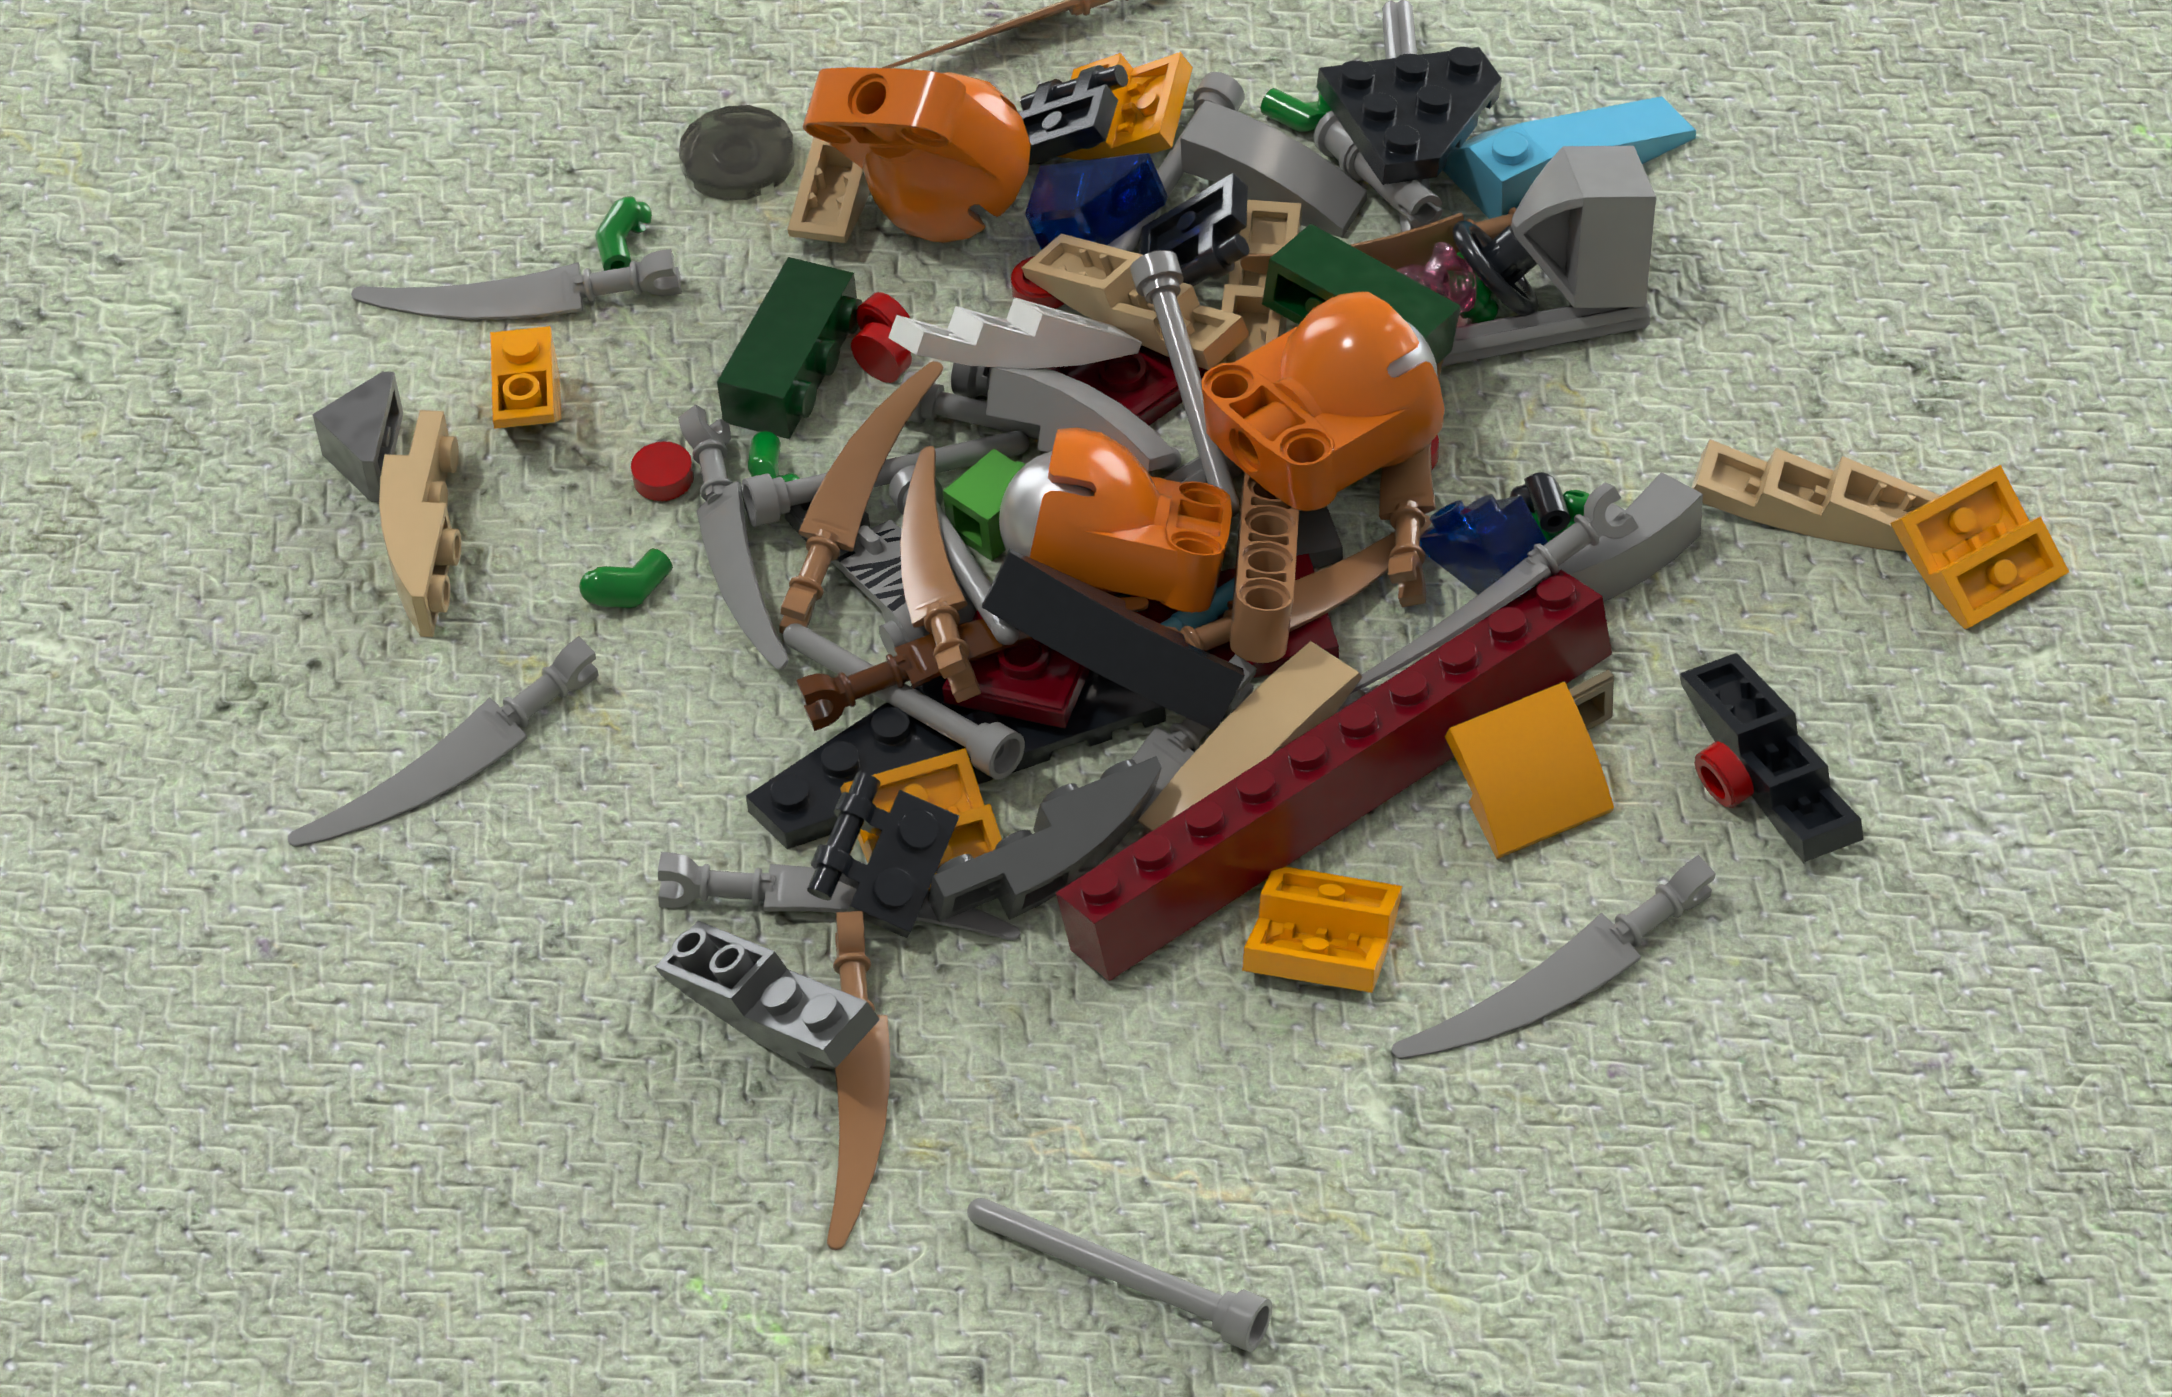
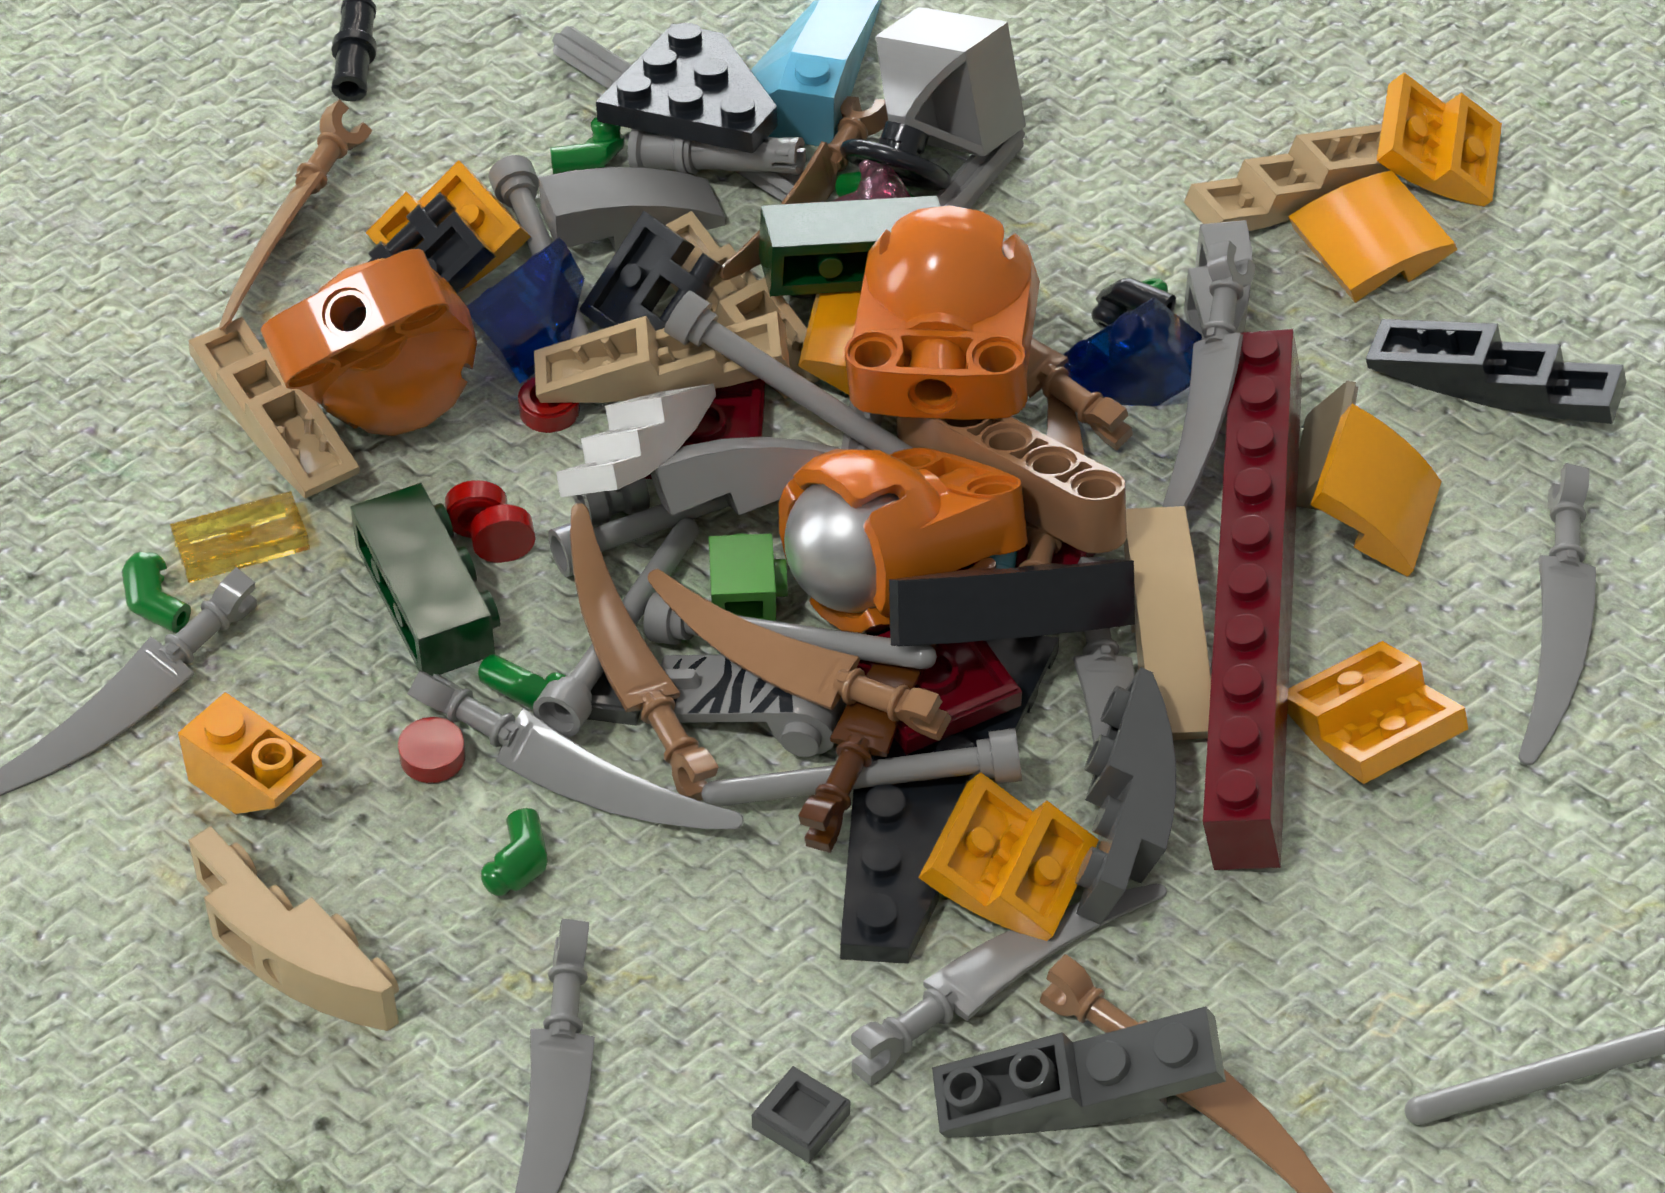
camera: 50 degrees left, 0 degrees up
flat silver slope [312,371,403,502] -> none
clear smoke tile [679,105,795,200] -> none
black plate [807,772,960,938] -> none
red tile [1694,741,1754,808] -> none
none -> clear yellow tile [170,491,310,583]
none -> dark grey tile [751,1066,850,1163]
none -> light orange slope [1288,171,1457,303]

